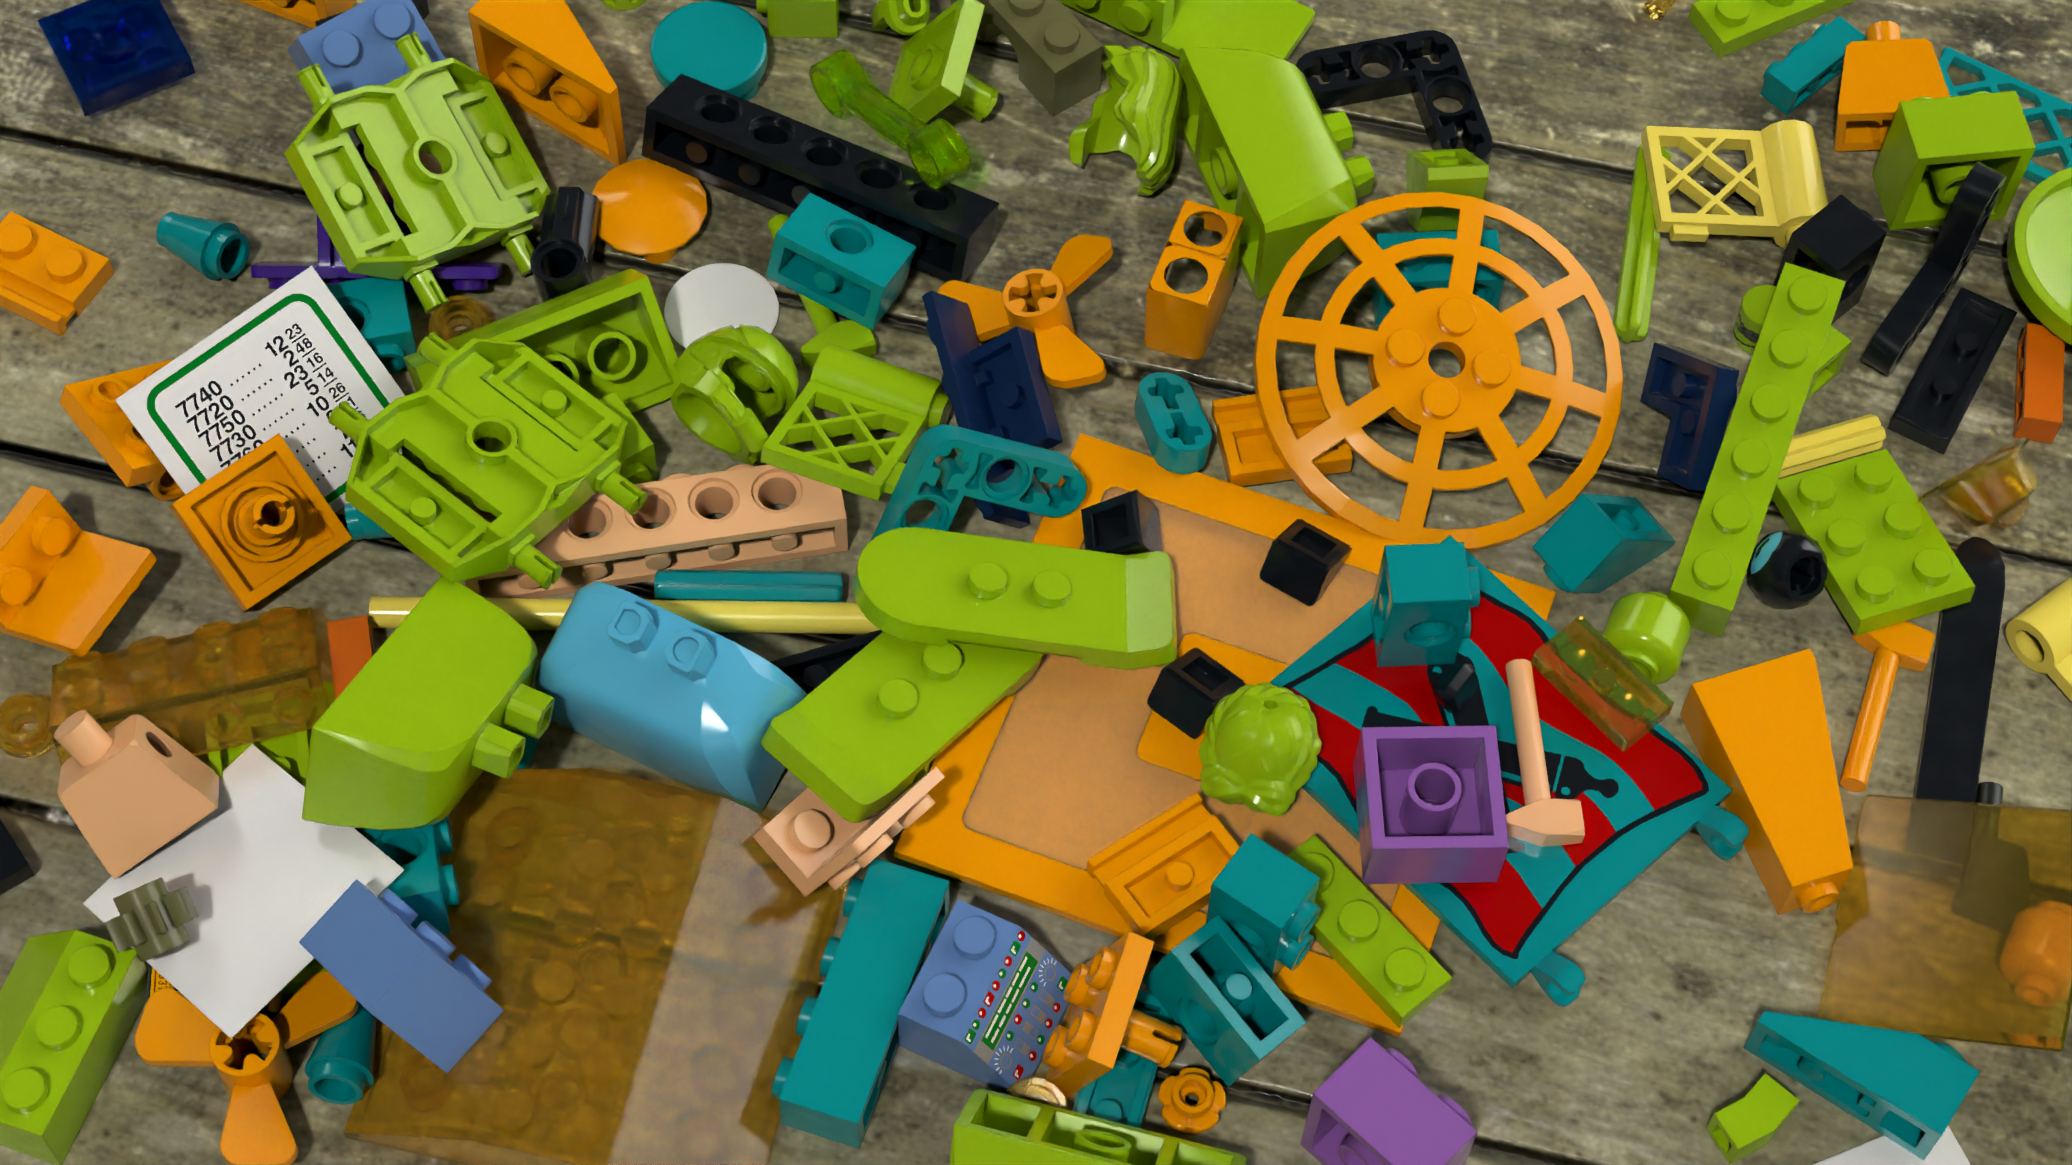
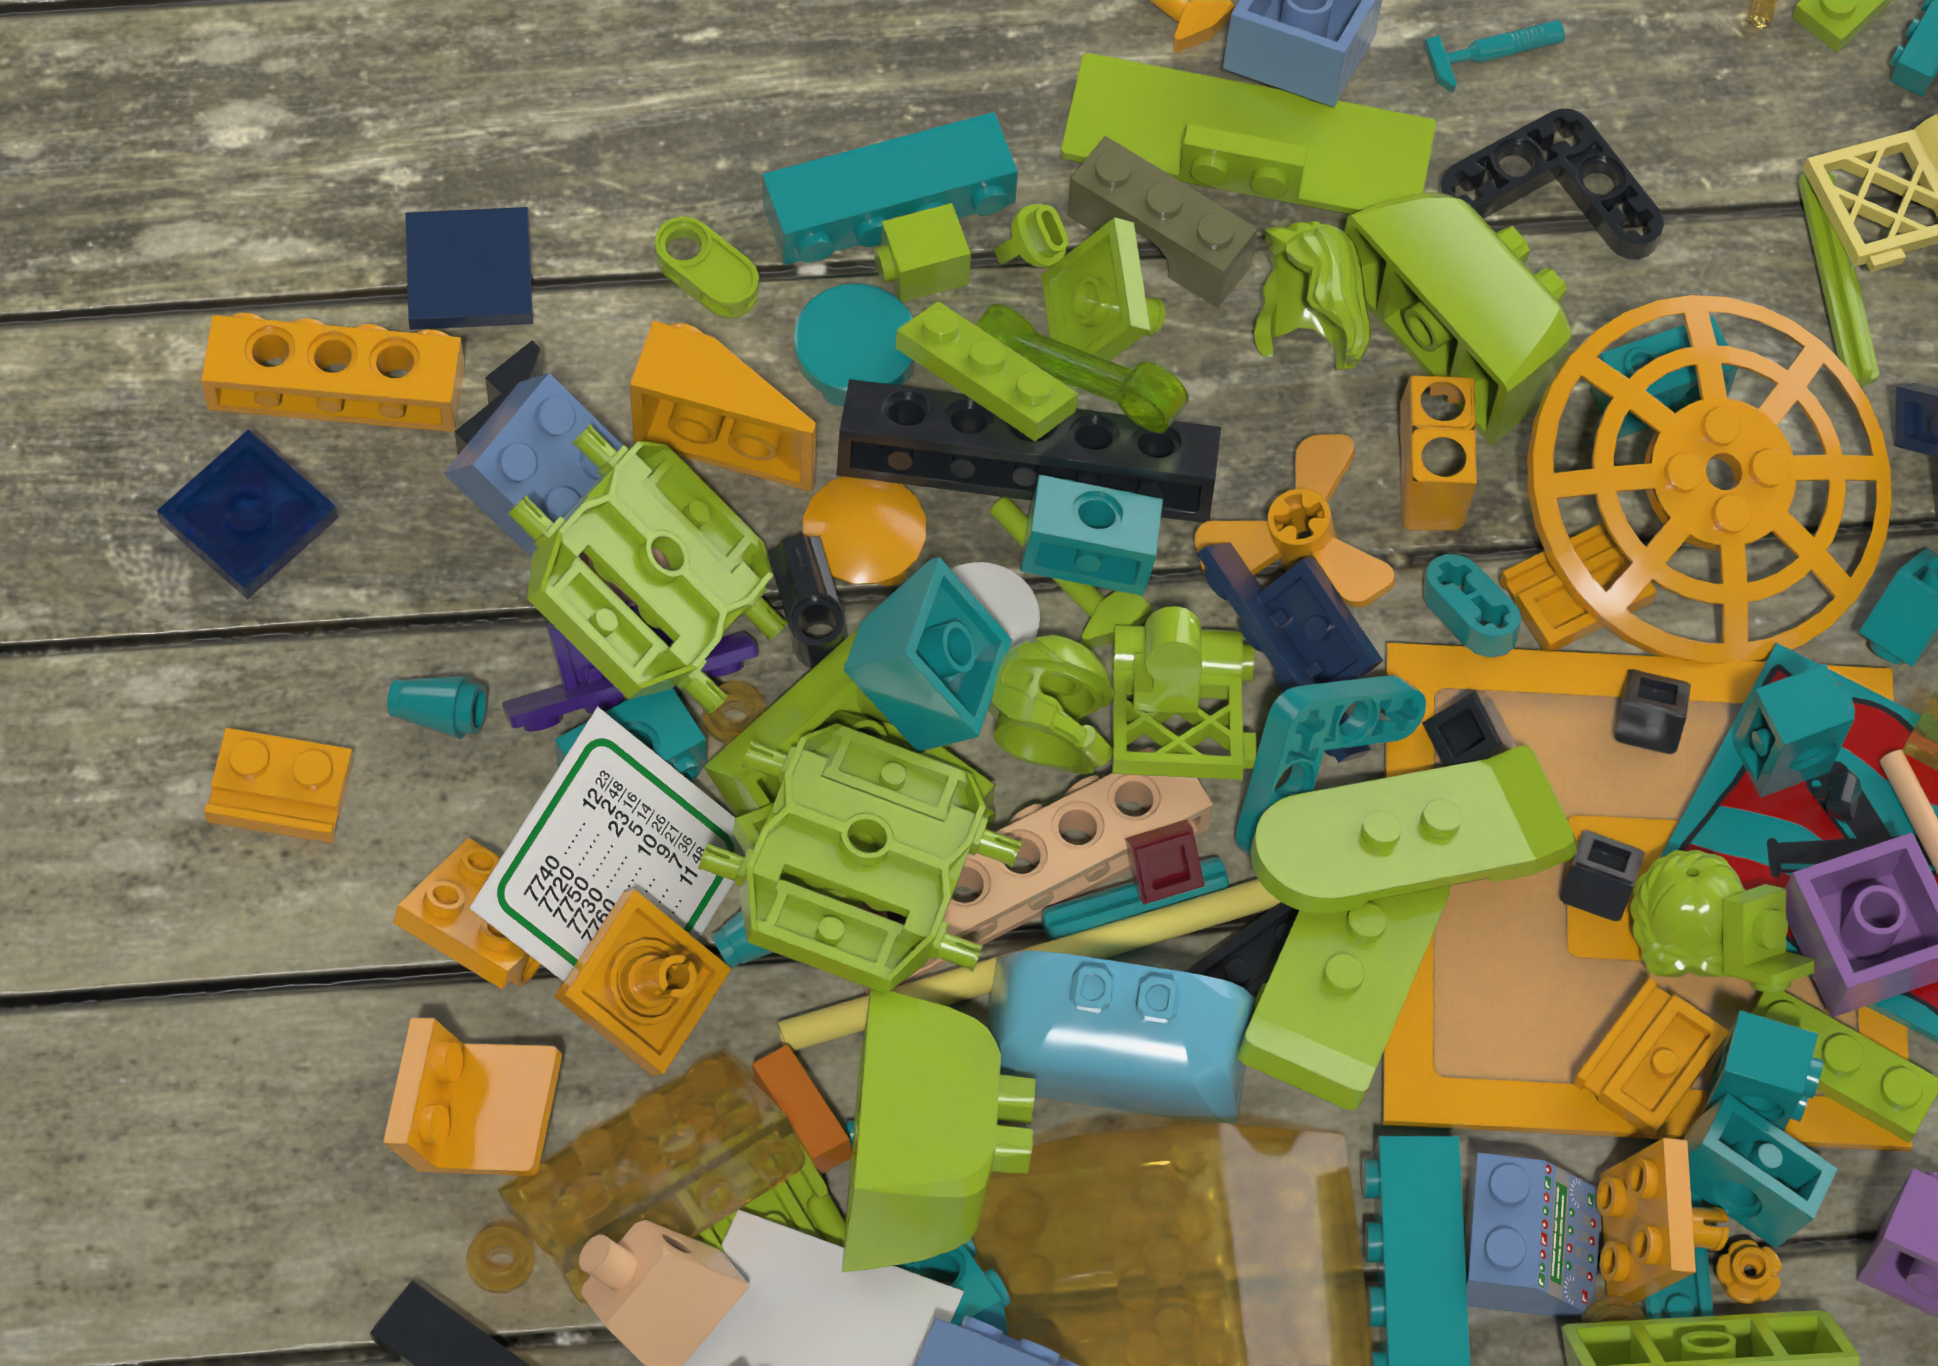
camera: 20 degrees left, 5 degrees up
light nougat bracket [752,767,945,897] -> none
lime slope [1406,148,1489,232] -> none
none -> teal slope [843,557,1012,752]
none -> lime plate [895,301,1078,441]
none -> dark red tile [1125,820,1205,905]
none -> lime leg [1133,606,1202,714]
none -> lime bracket [1723,884,1815,992]

